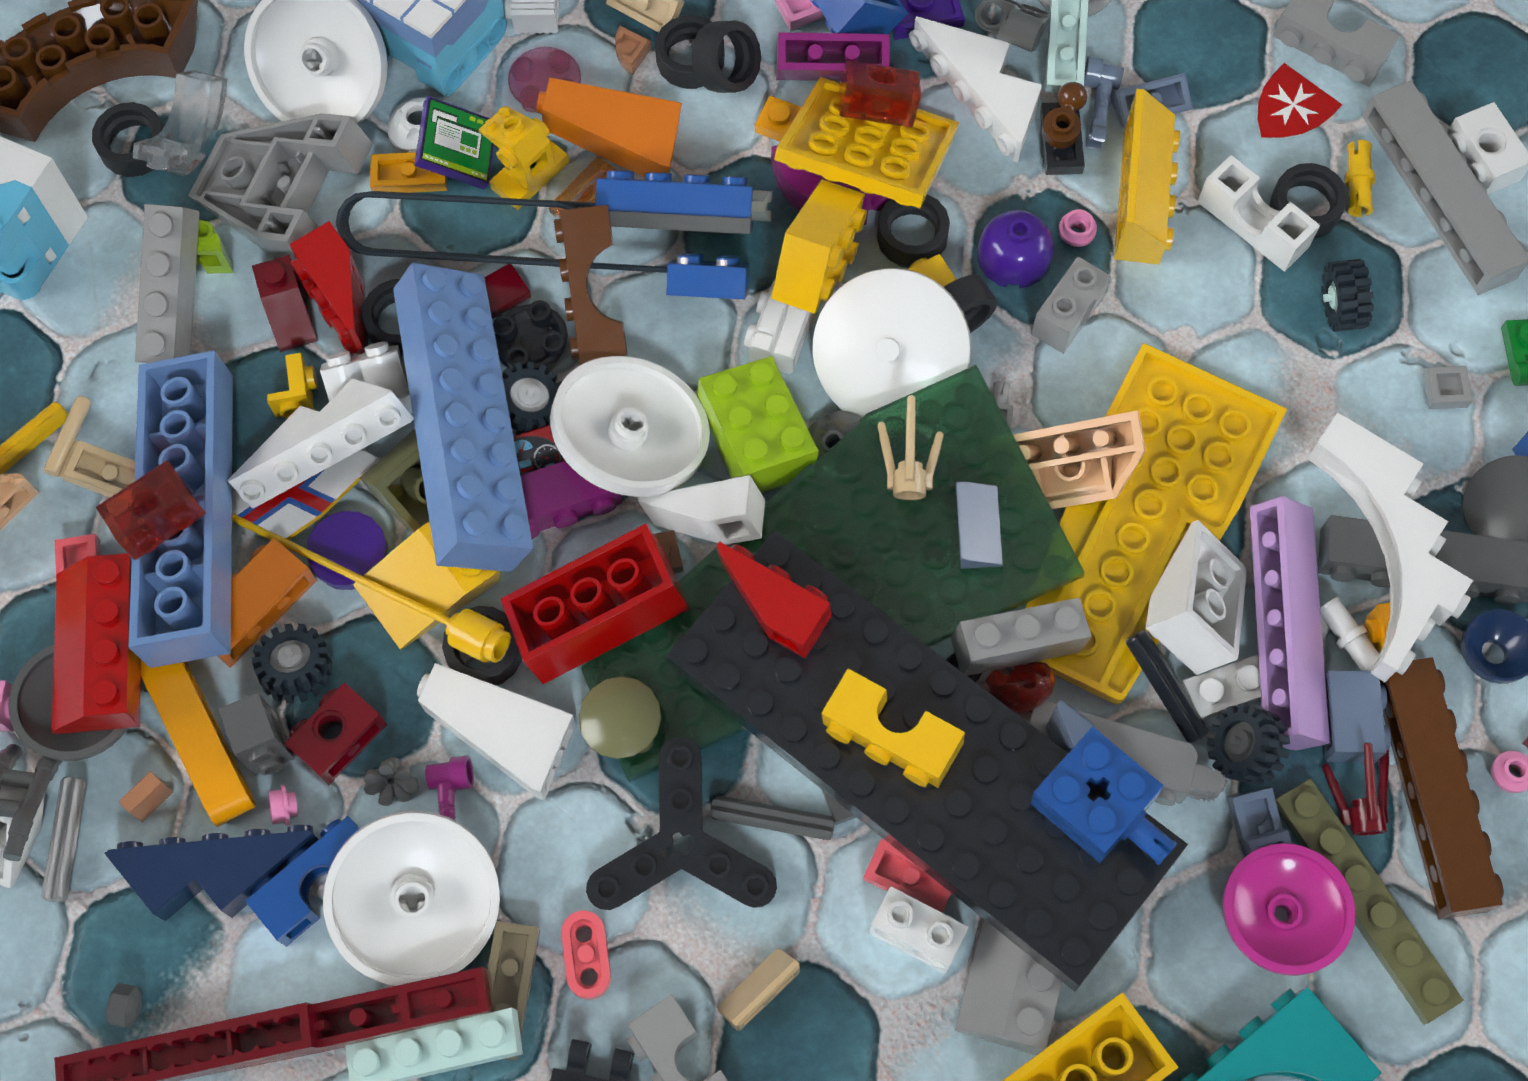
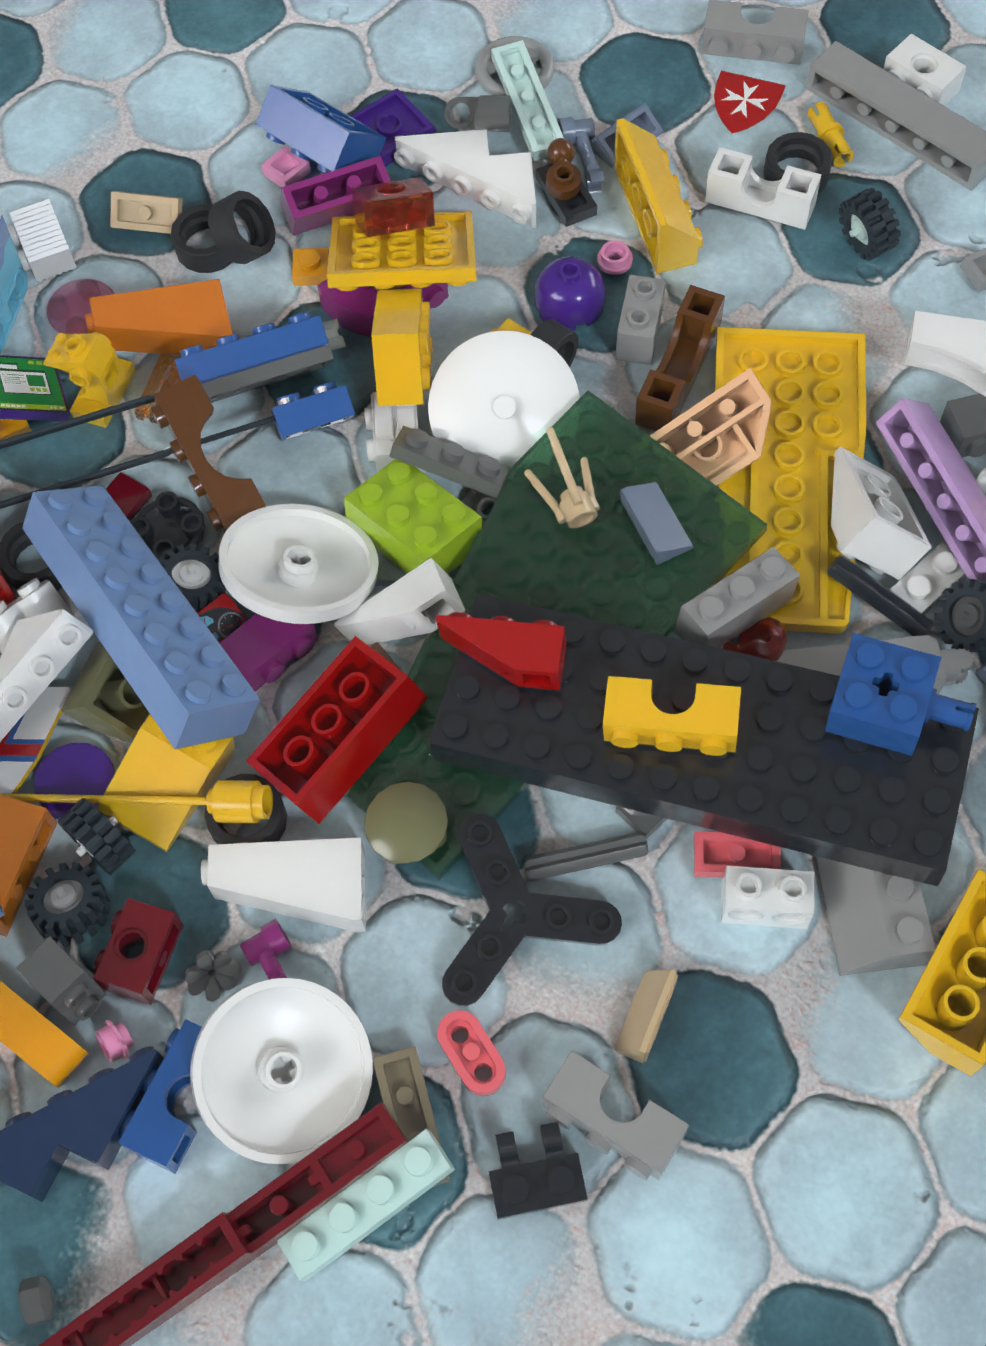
camera: 20 degrees left, 5 degrees down
nougat tile [615,26,652,75] -> none
black tyre [877,194,950,267] -> none
sand blue slope [1046,700,1096,753] -> none
none -> black wheel [57,798,136,875]
none -> dark grey plate [389,425,510,498]
none -> reddish brown arch [635,285,725,431]

